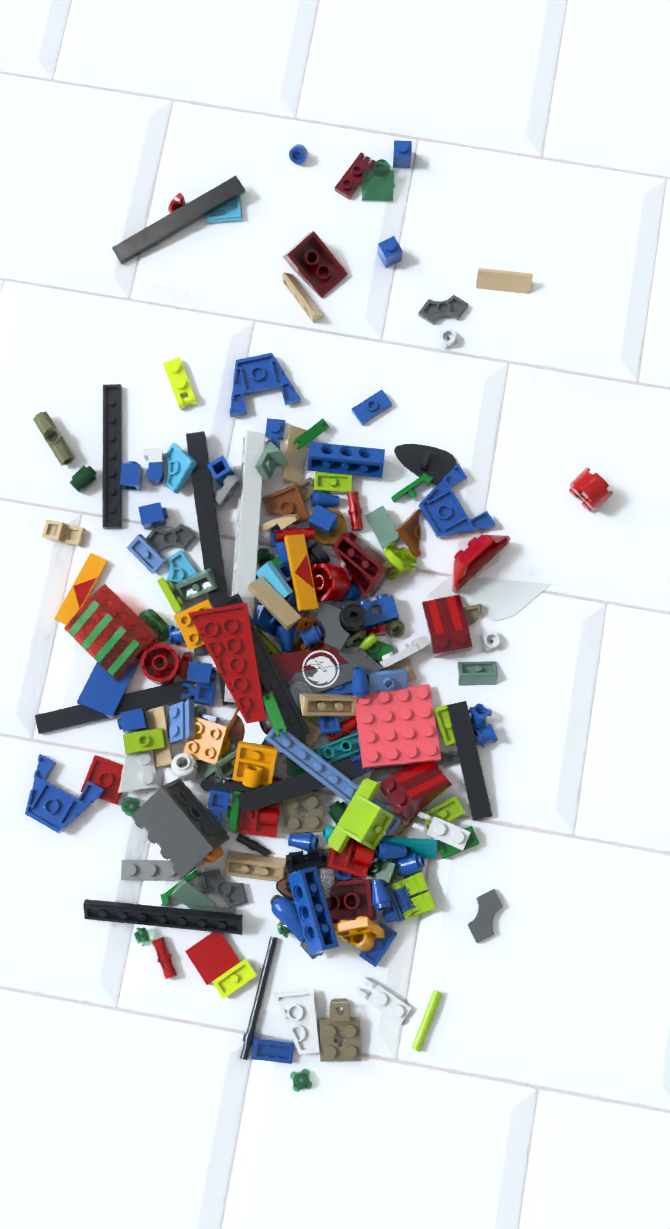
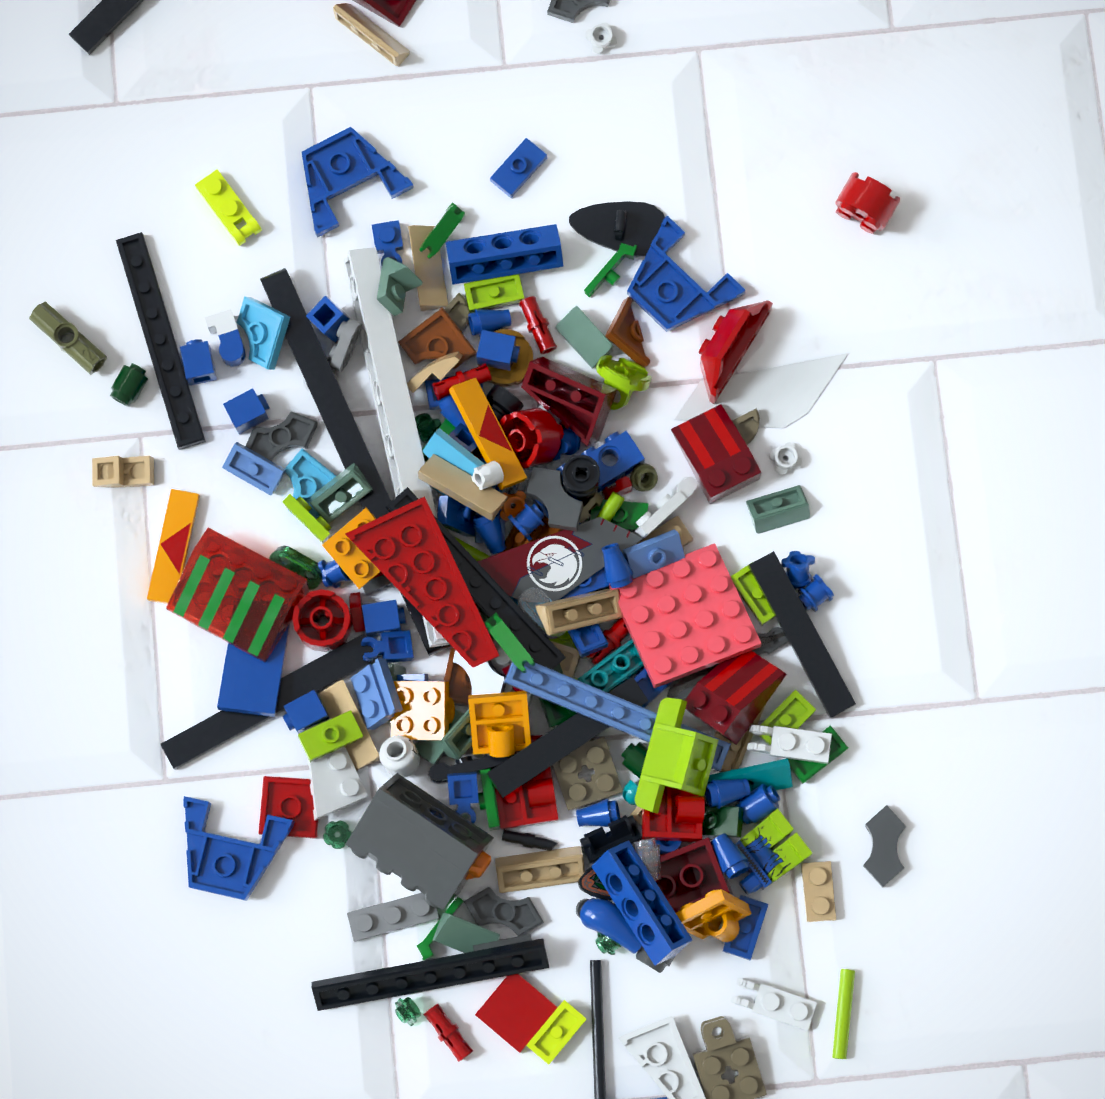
camera: 15 degrees left, 0 degrees up
none -> white hose [471,461,504,490]
none -> tan plate [801,861,836,923]

